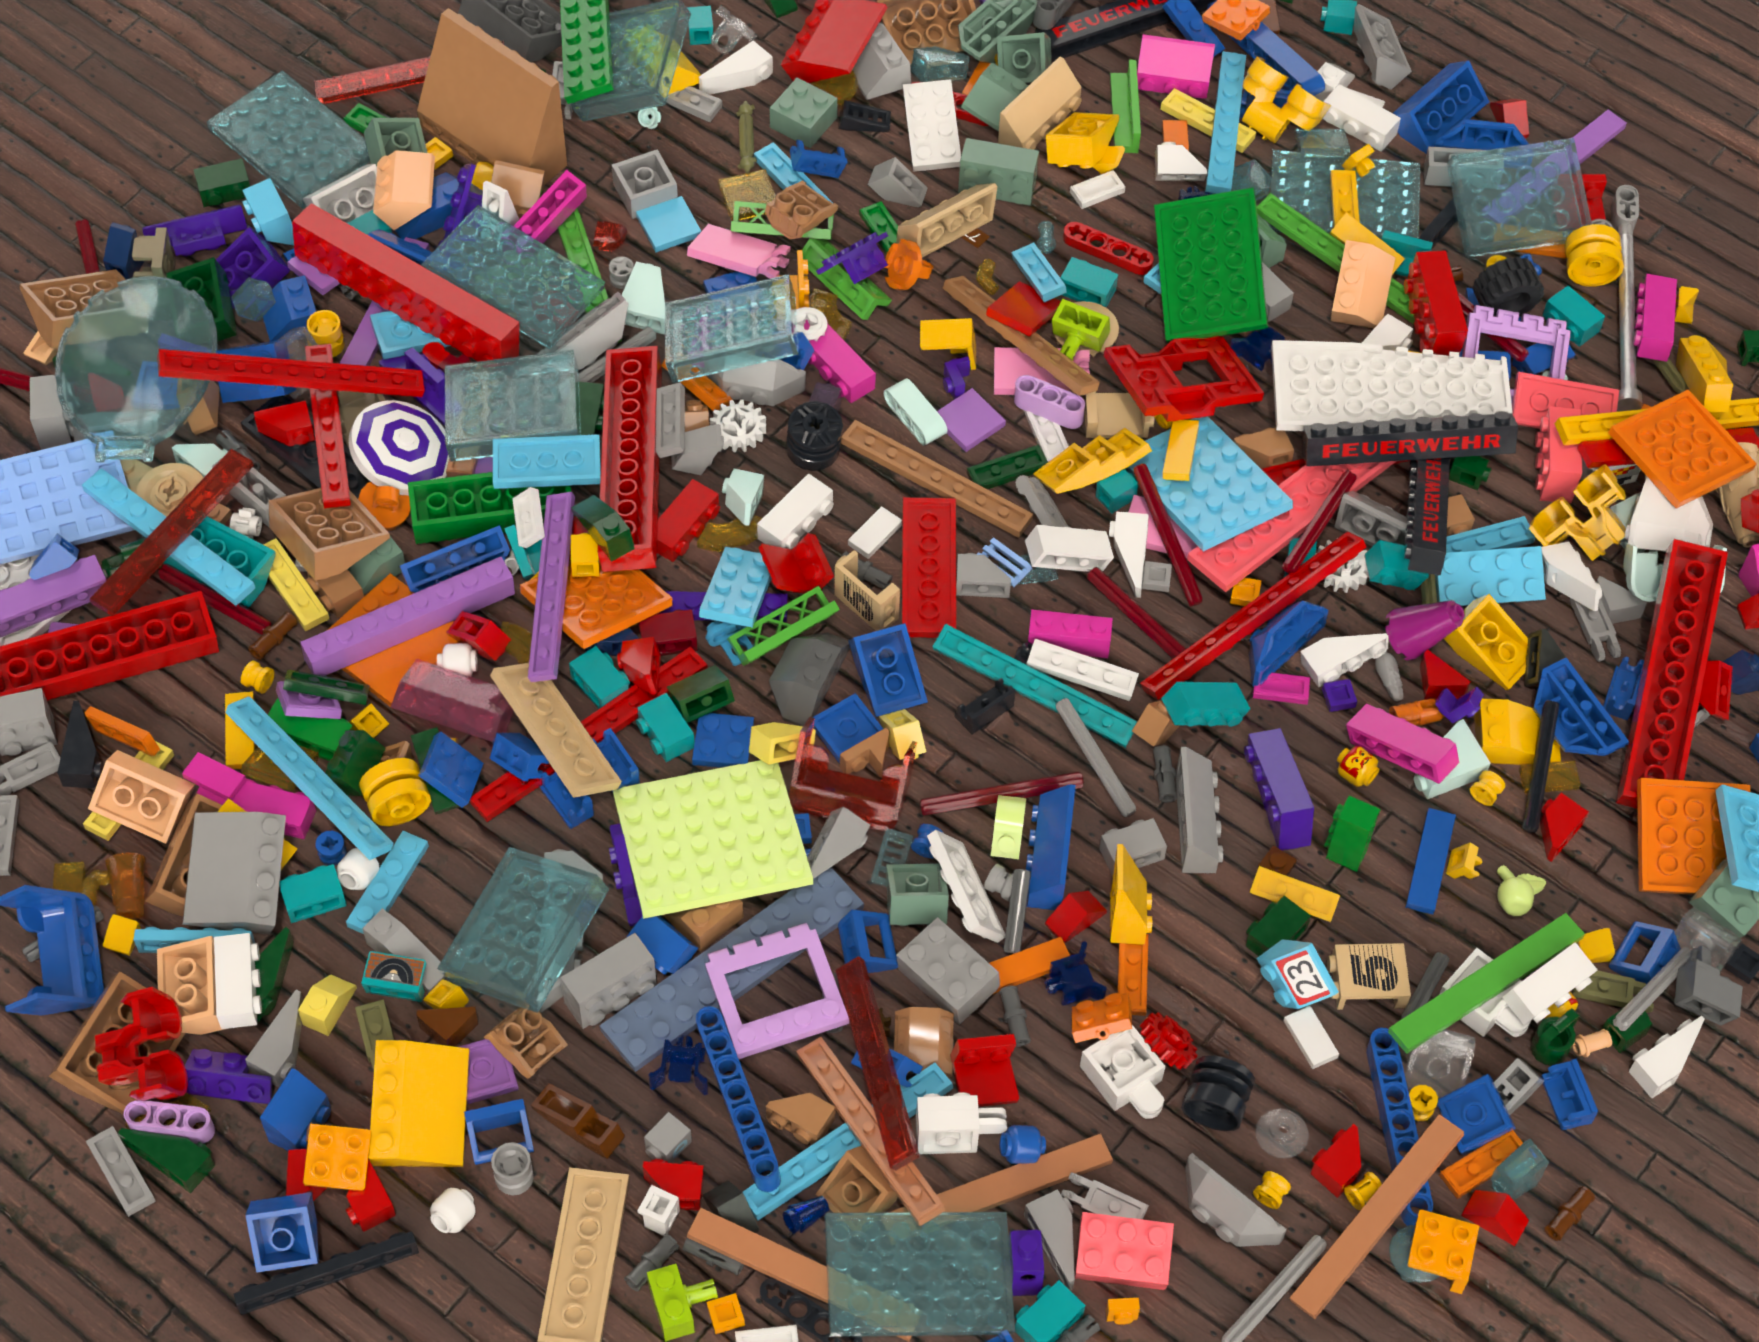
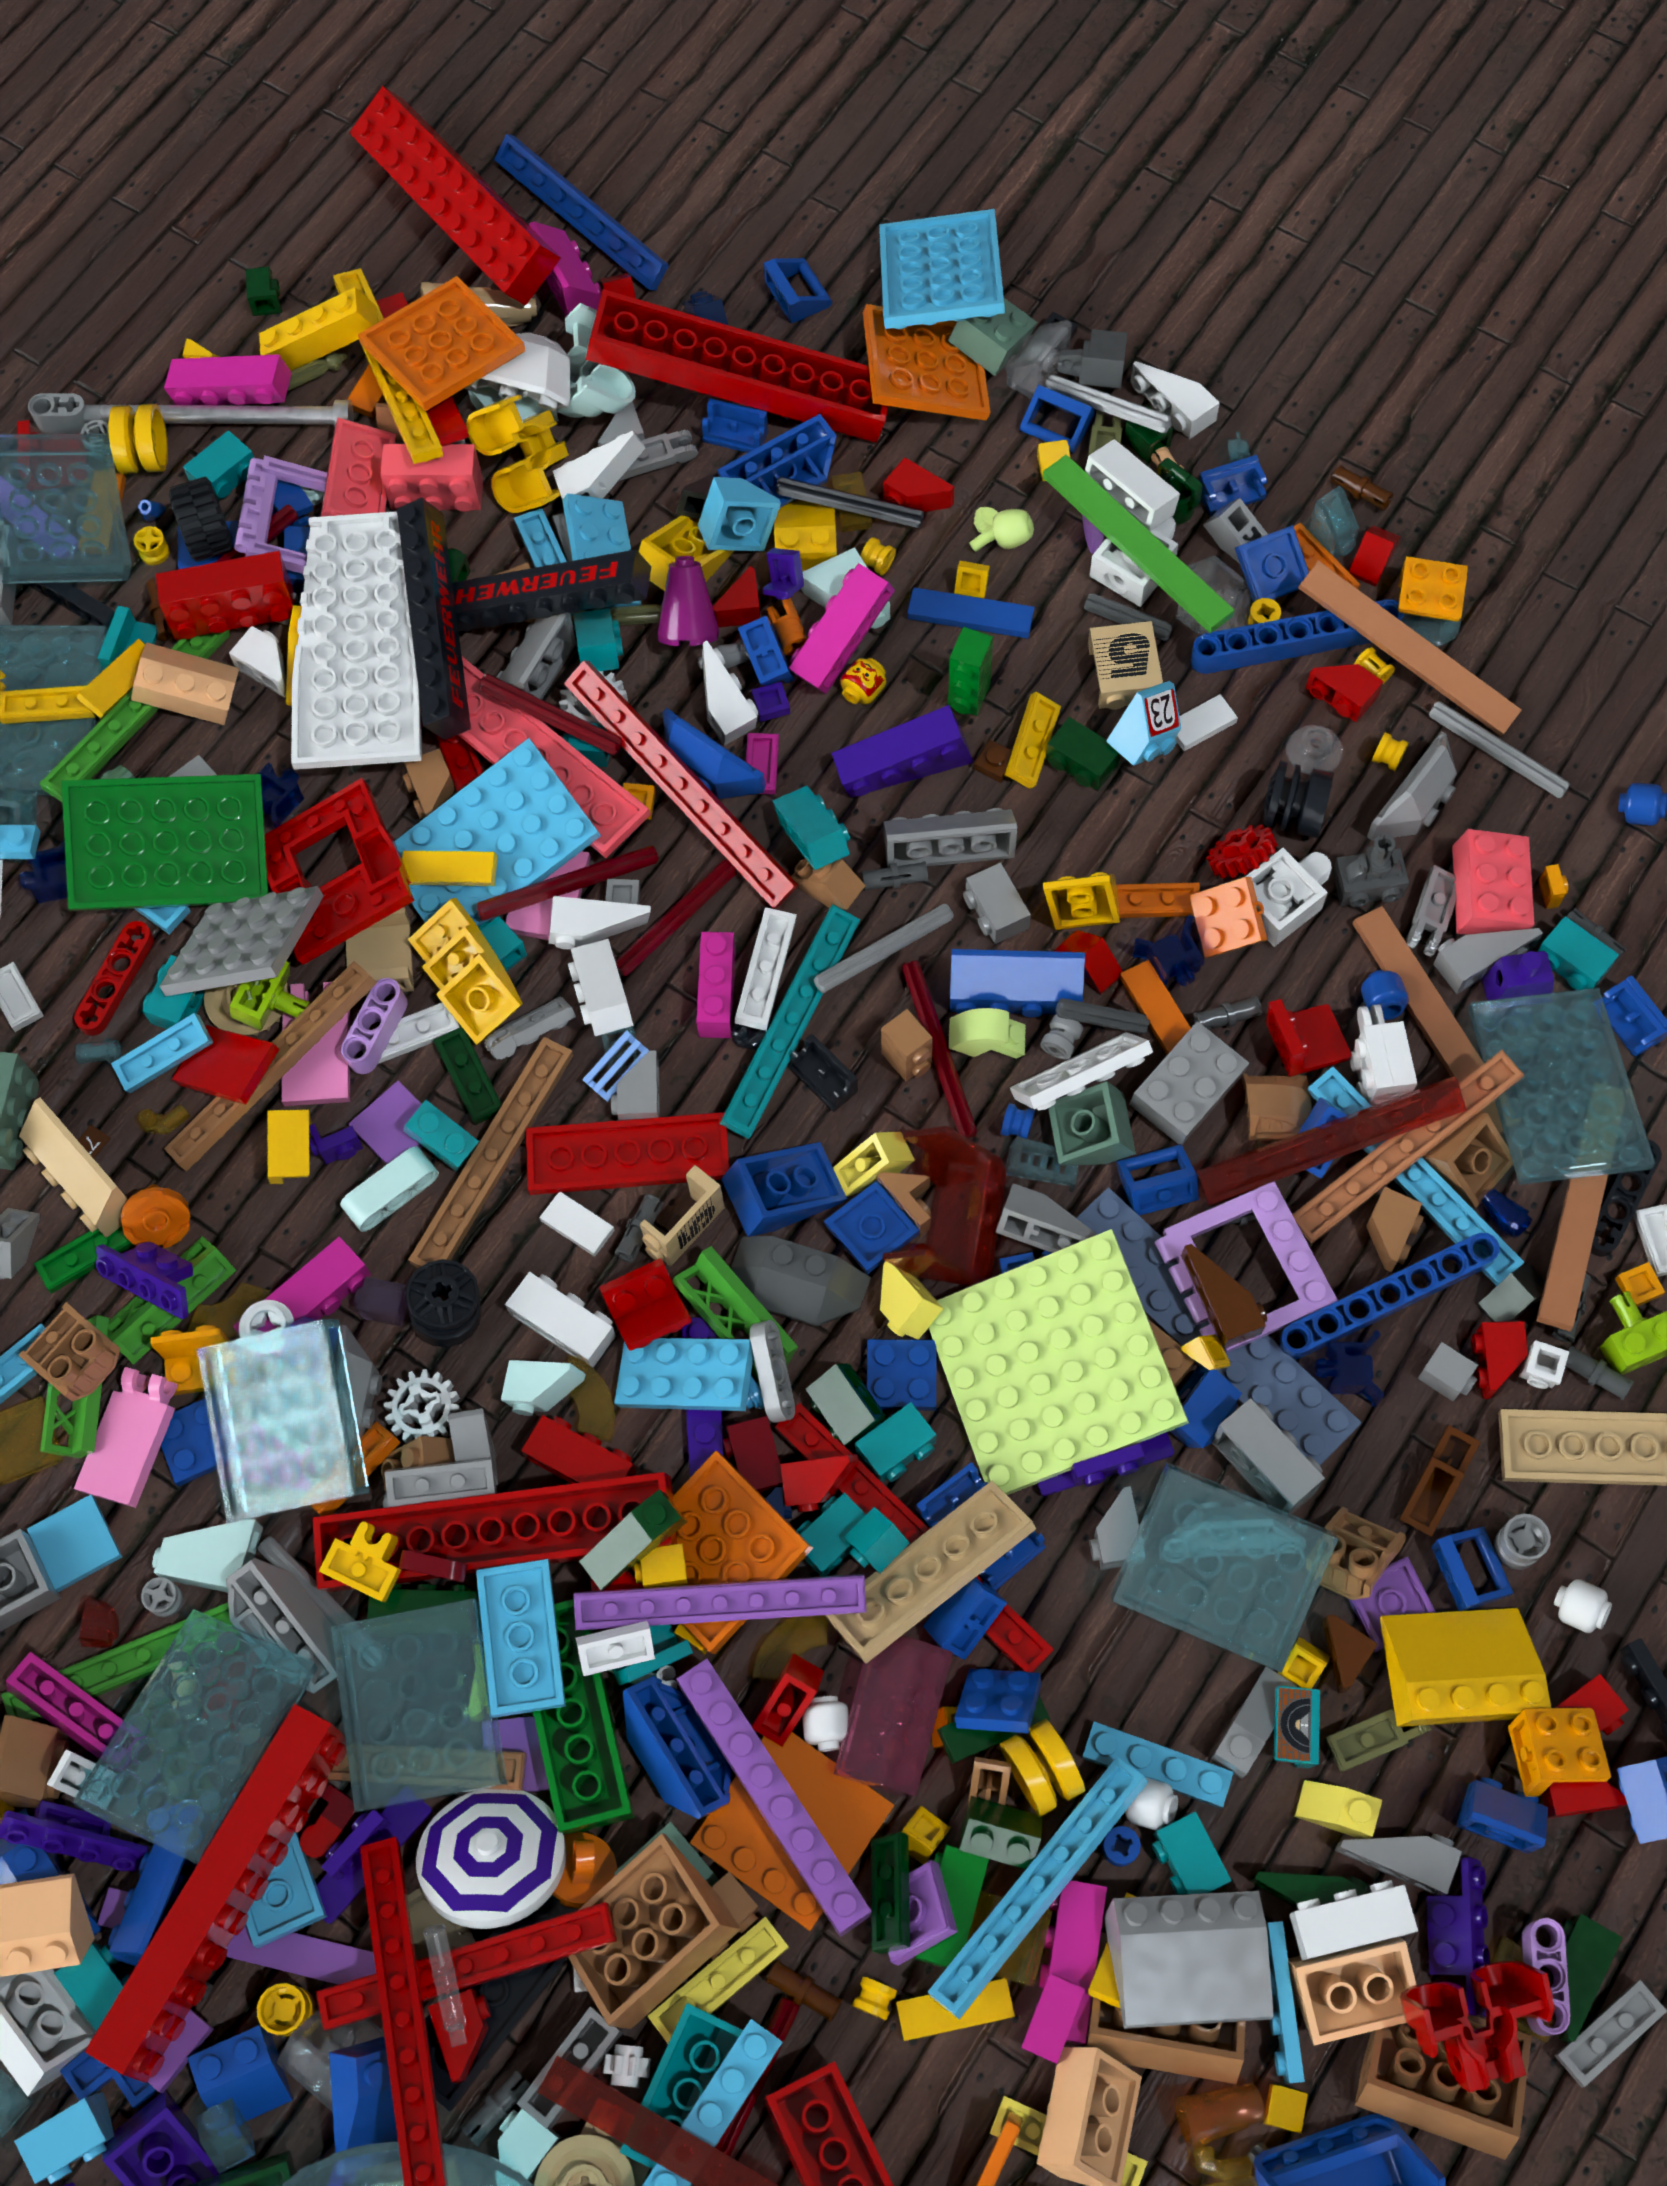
camera: 90 degrees left, 10 degrees up
none -> light grey plate [159,886,324,996]
none -> yellow plate [319,1521,401,1603]
none -> dark red beam [398,1550,468,1583]
none -> teal brick [403,1100,479,1172]
none -> clear piece [423,1924,467,2047]
none -> medium azure slope [698,477,781,551]
none -> blue hinge [738,616,795,686]
none -> light grey beam [750,1320,795,1423]
none -> teal brick [844,1507,910,1574]
none -> medium nougat brick [881,1009,933,1082]
none -> yellow slope [1180,1334,1231,1370]
none -> reddish brown slope [1181,1244,1267,1349]
none -> clear light blue plate [1228,431,1250,463]
none -> dark grey brick [1332,835,1409,907]

